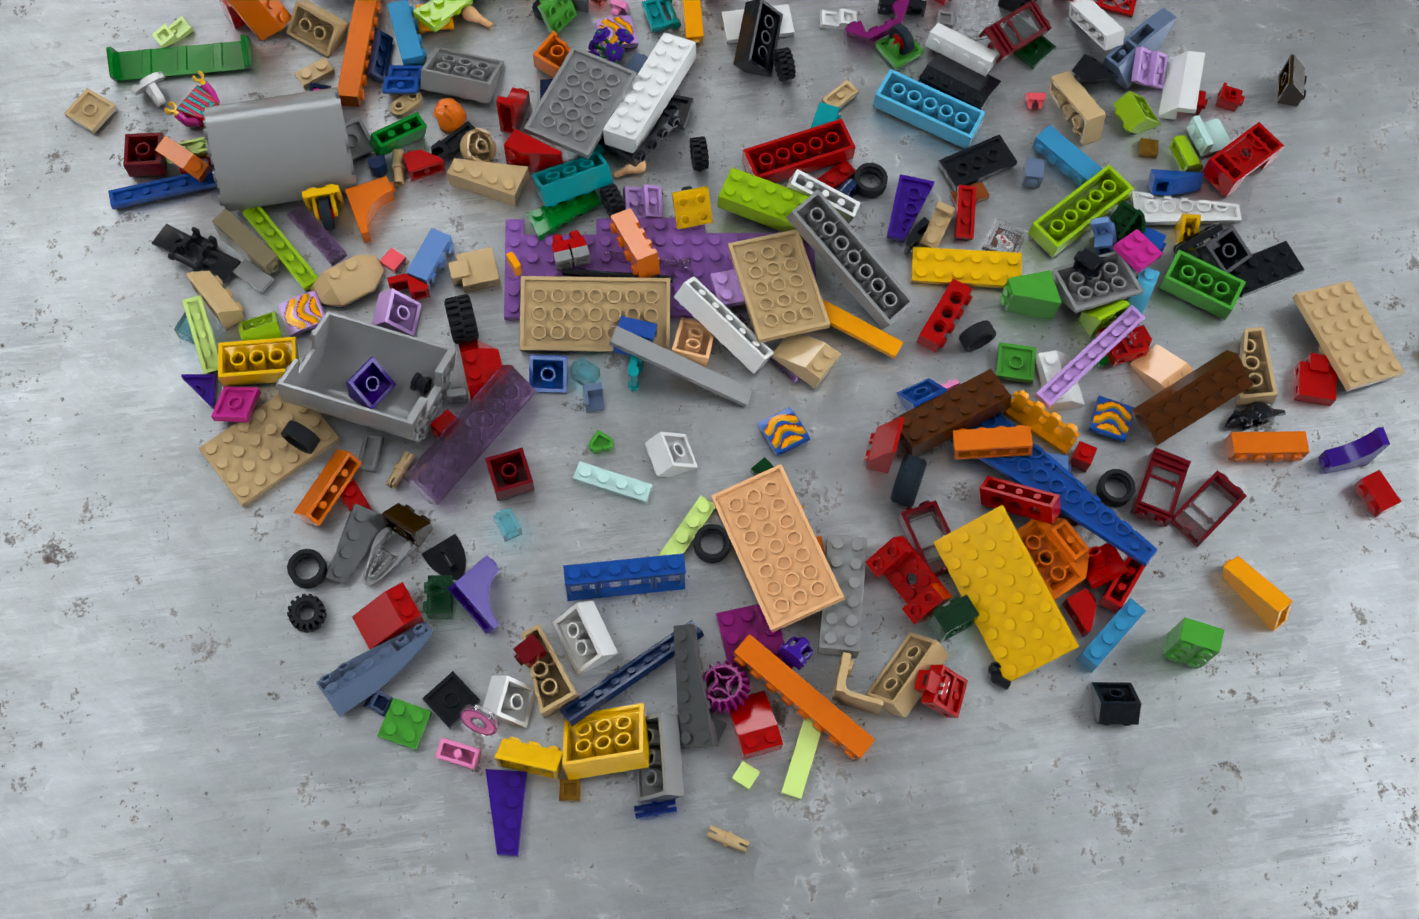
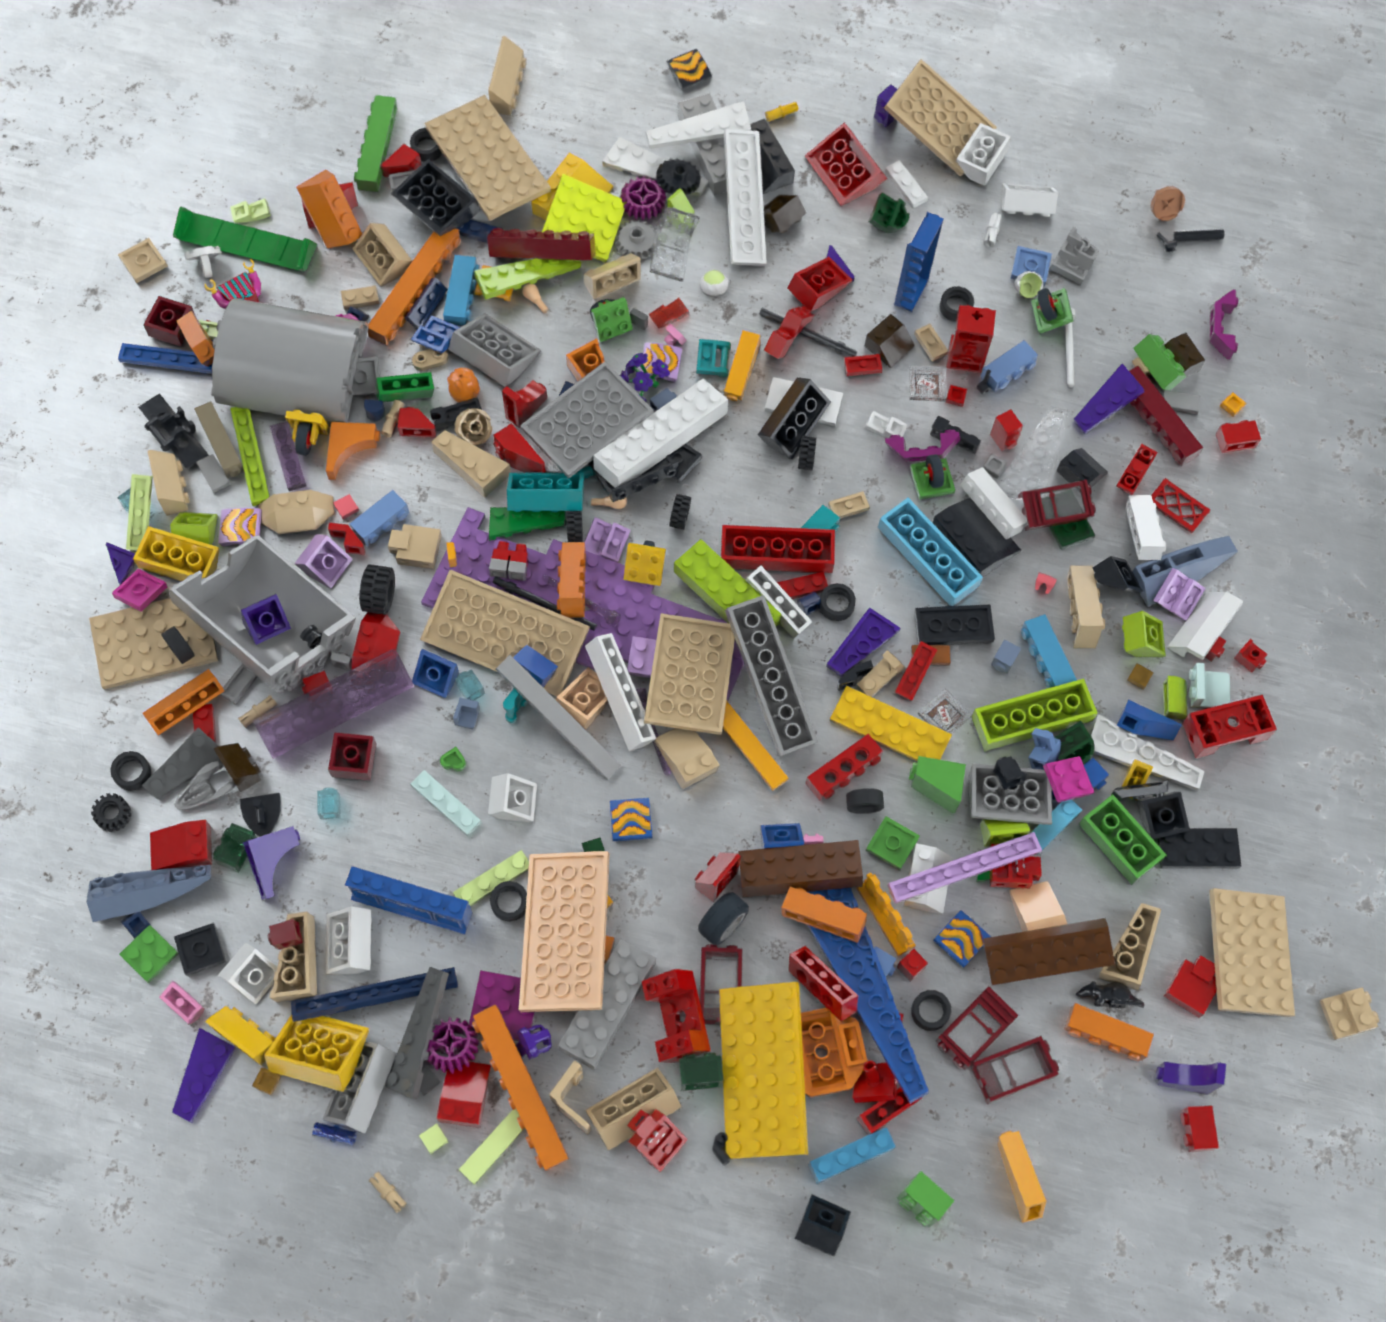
camera: 25 degrees right, 0 degrees up
tile [460,704,500,736] -> none
red slope [1062,588,1097,637] -> none
dark brown slope [1277,54,1307,106] -> none

